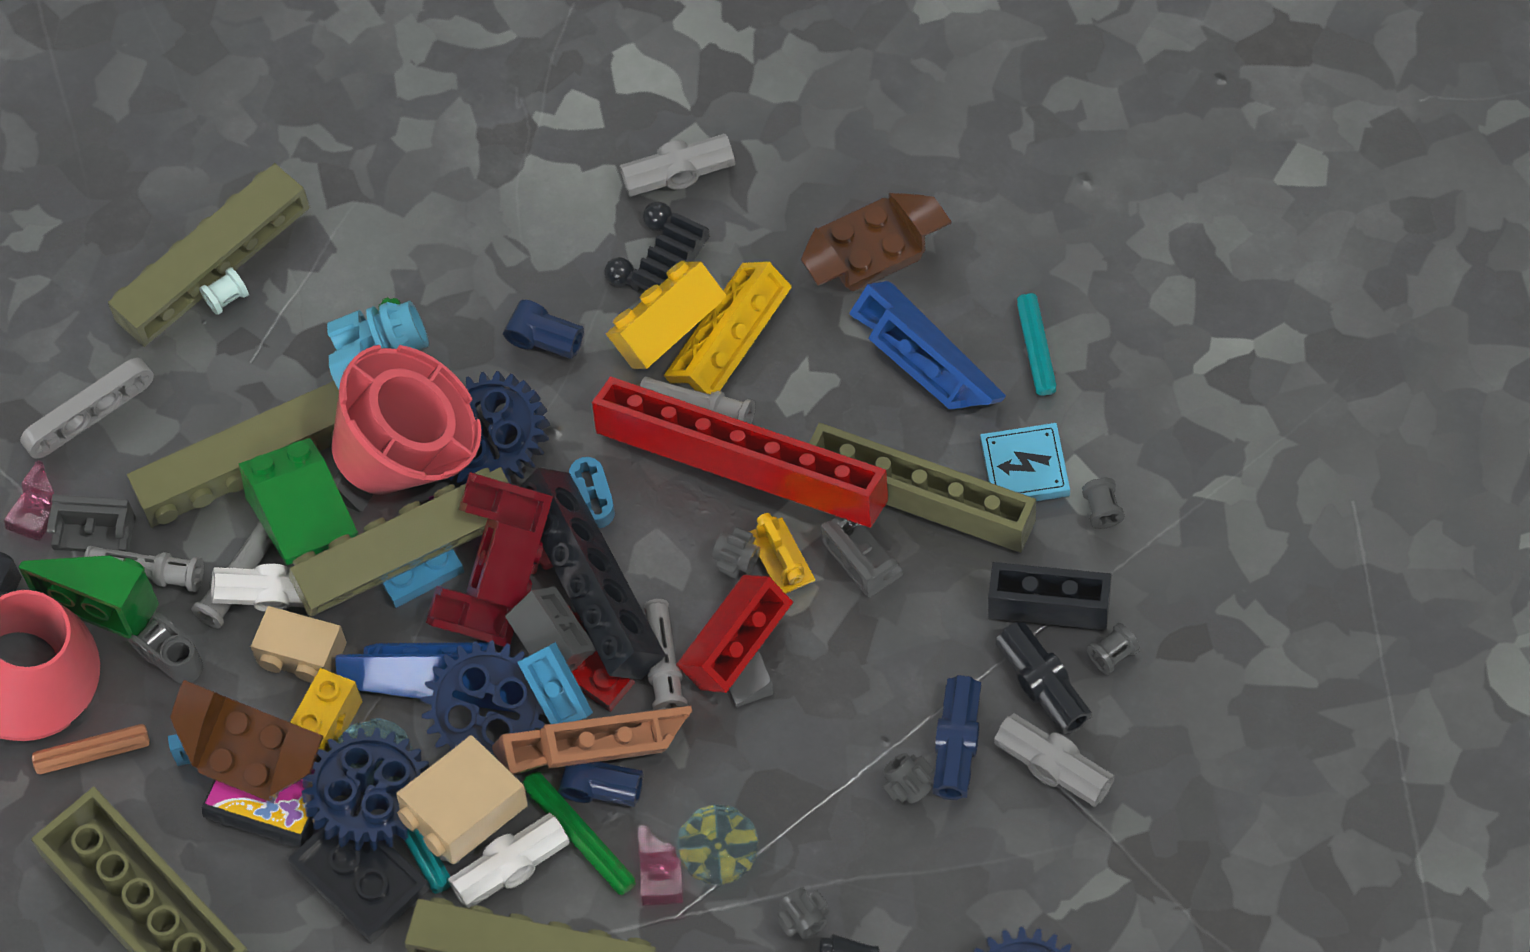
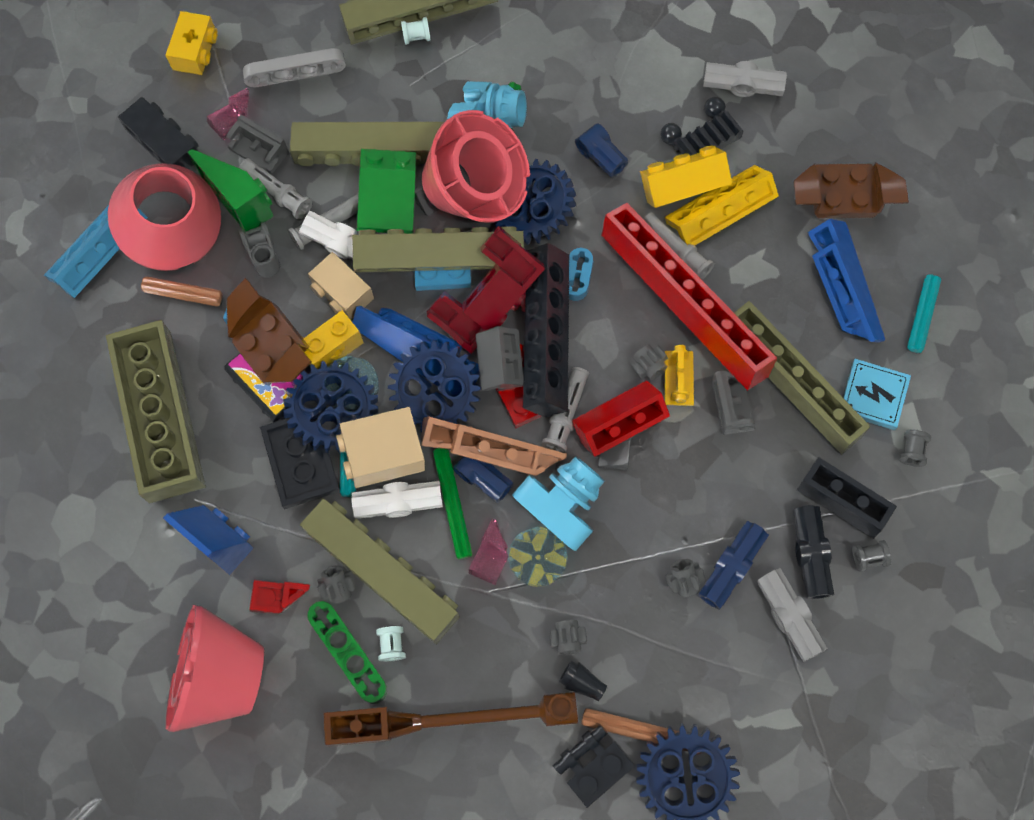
camera: 25 degrees right, 10 degrees up
dark azure plate [517,642,593,724] -> none
none -> medium azure beam [512,456,605,551]

